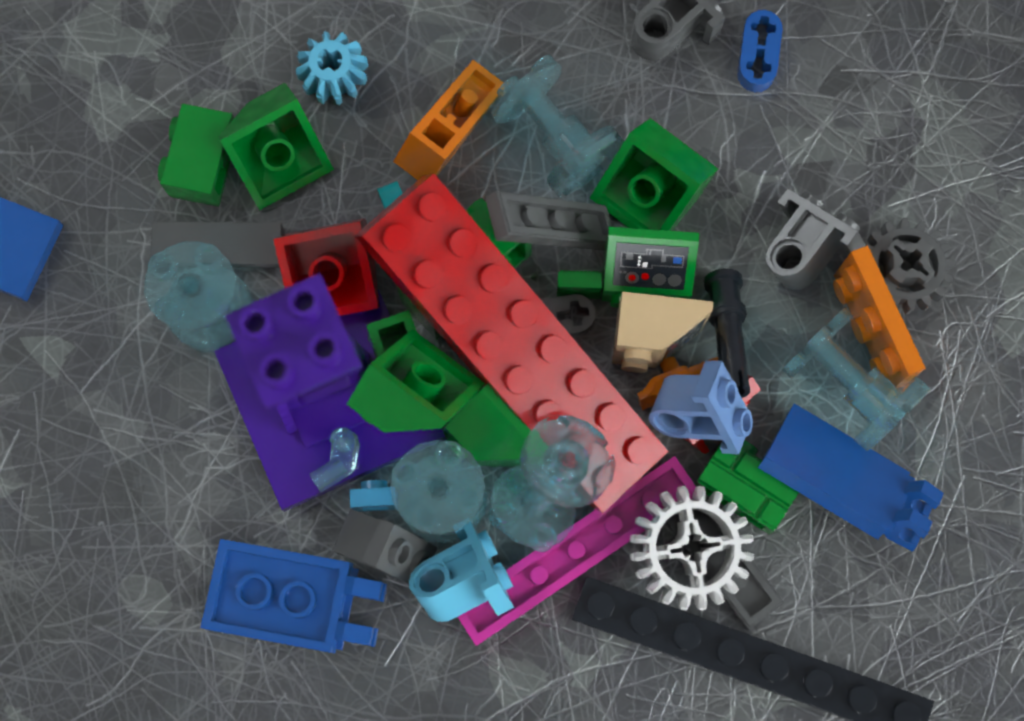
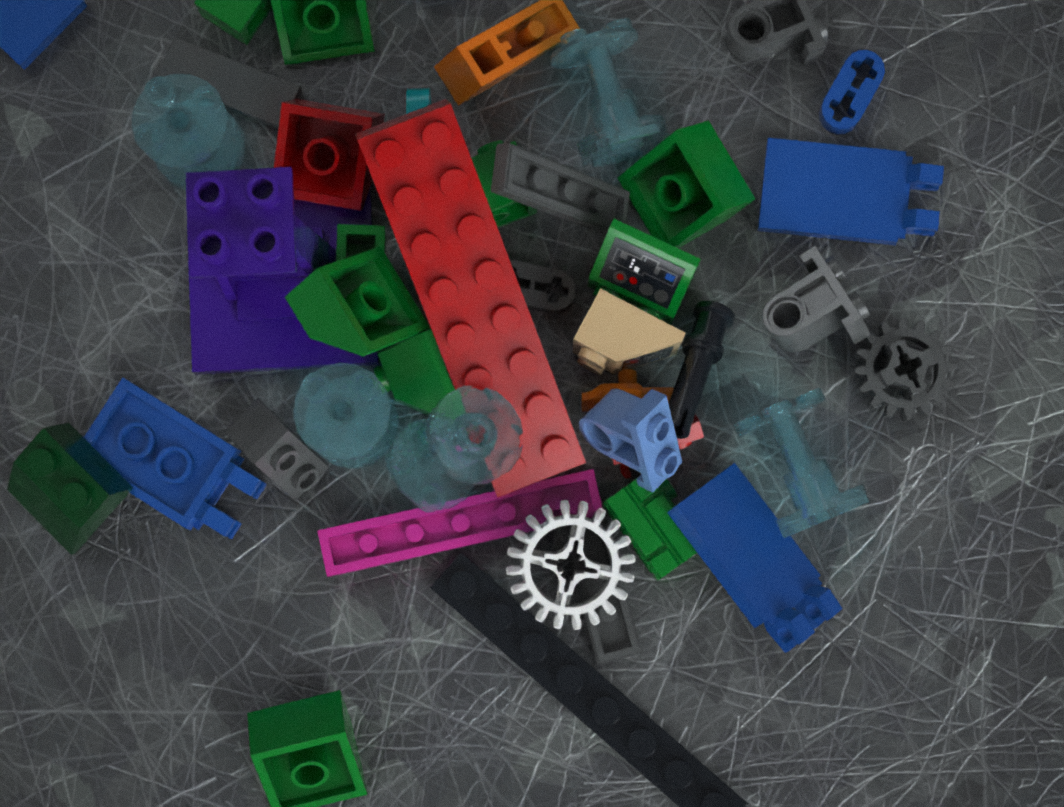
camera: 25 degrees right, 5 degrees up
clear light blue arm [310,427,360,493] -> none
dark azure plate [350,480,399,512] -> none
medium azure pin [409,518,514,622] -> none
green tile [557,270,602,299] -> none
orange plate [833,245,926,392] -> none
none -> dark green slope [7,422,133,555]
none -> blue tile [757,138,944,245]

